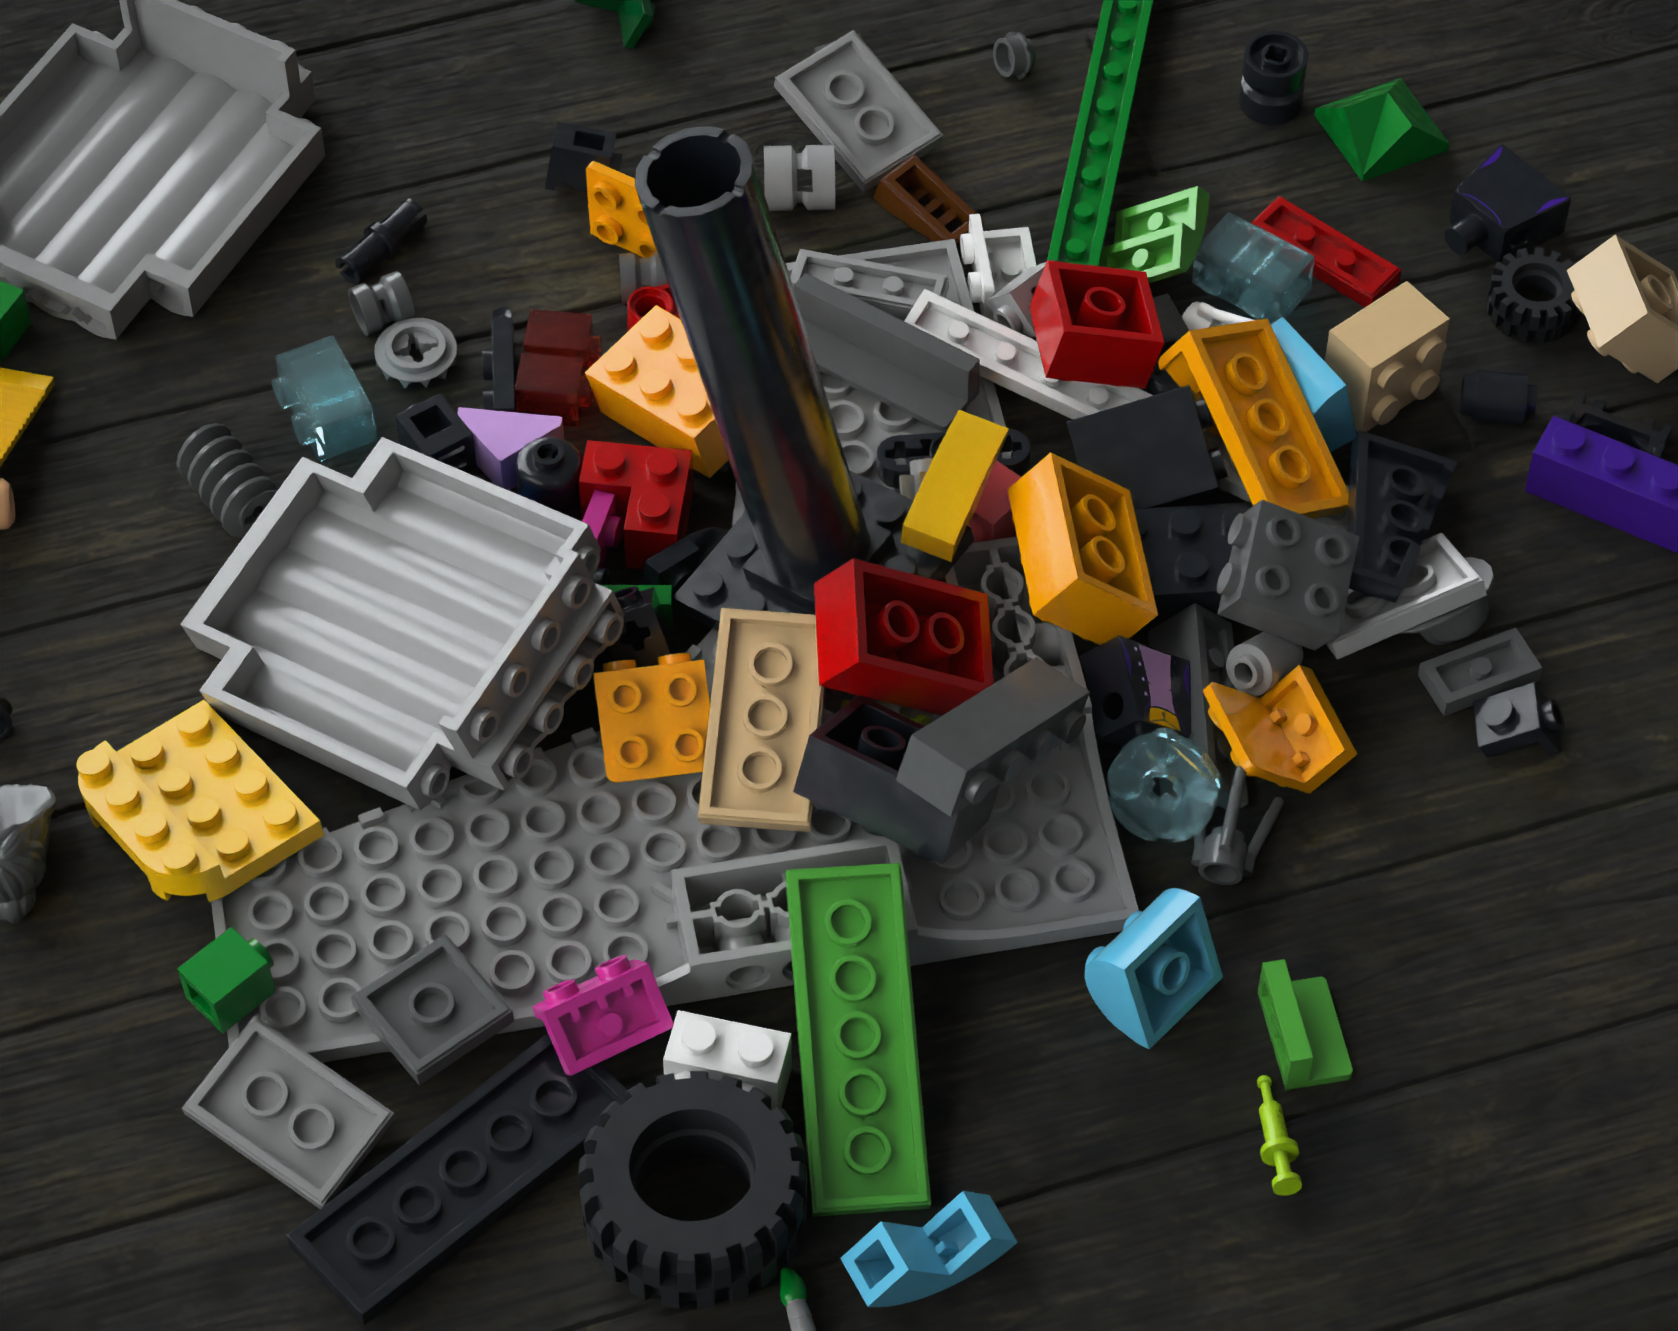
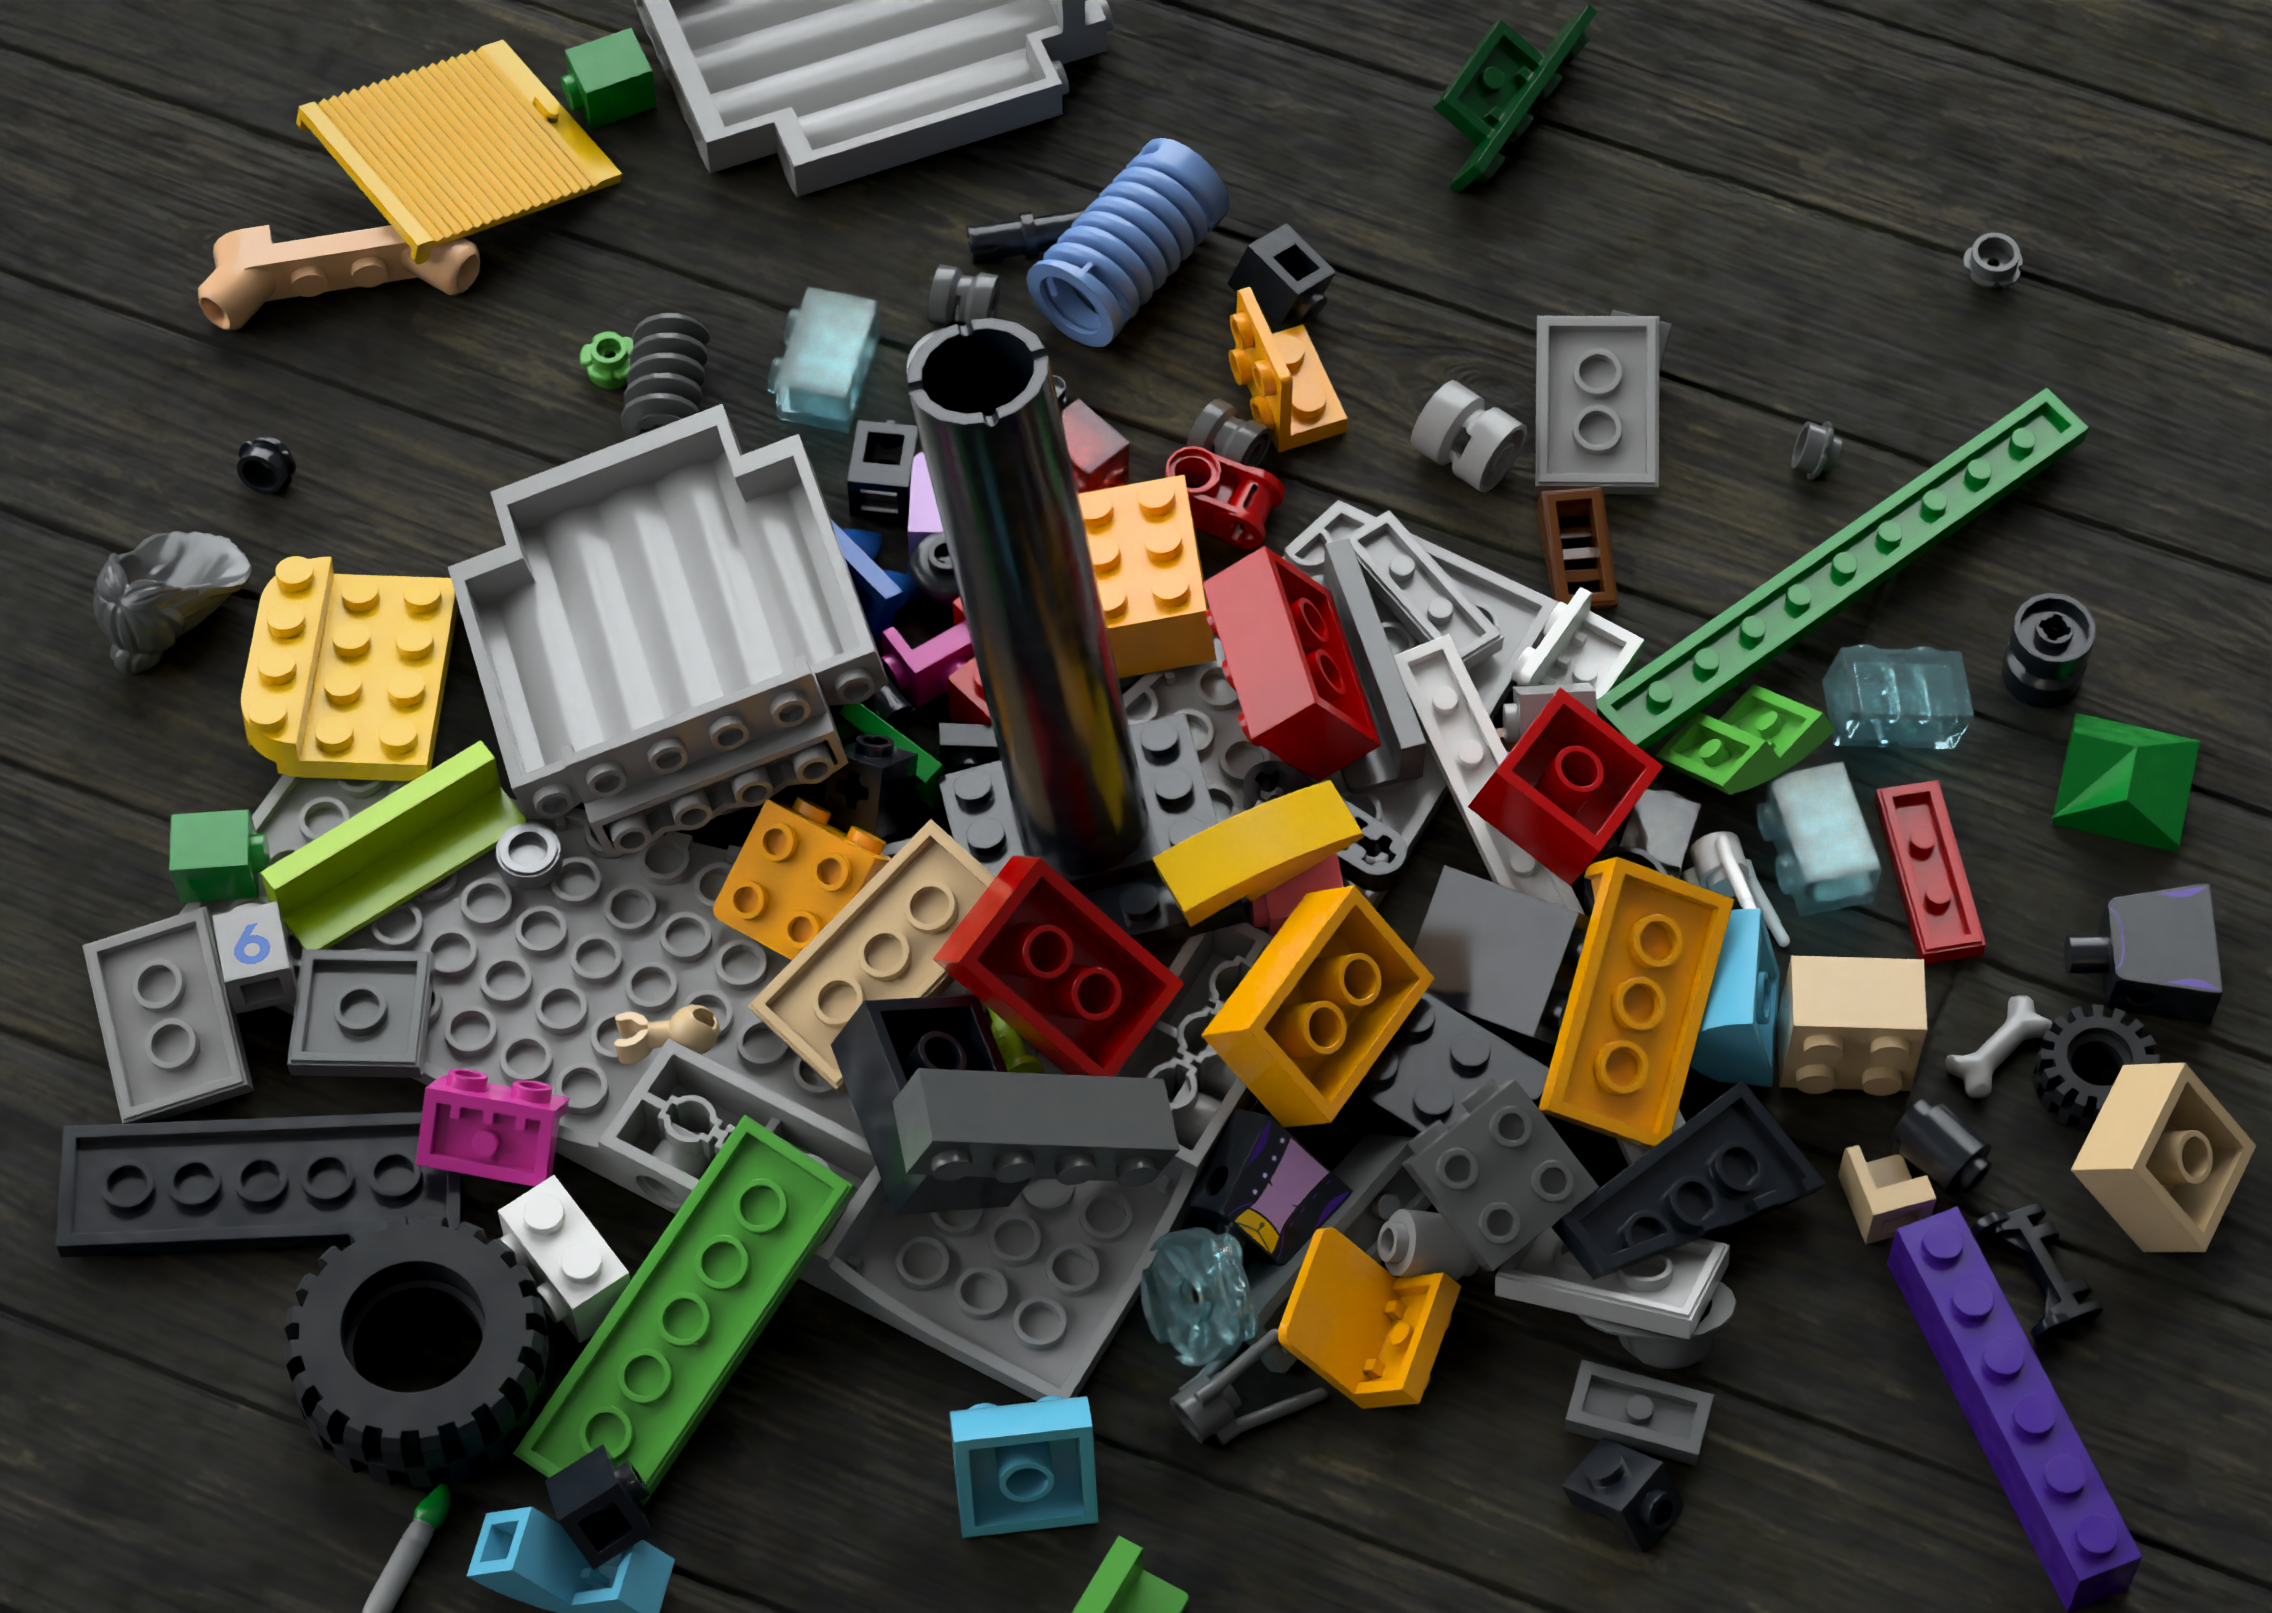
camera: 40 degrees right, 5 degrees up
none -> light grey brick [212,901,297,1014]
none -> lime panel [261,740,527,950]
none -> flat silver tile [496,823,562,889]
none -> black brick [545,1444,653,1570]
none -> bright green plate [580,332,633,389]
none -> tan arm [614,1004,720,1064]
none -> medium blue piece [1026,138,1230,347]
none -> red brick [1202,546,1381,782]
none -> clear light blue brick [1822,644,1974,749]
none -> tan panel [1838,1145,1937,1244]
none -> light grey piece [1945,995,2052,1098]

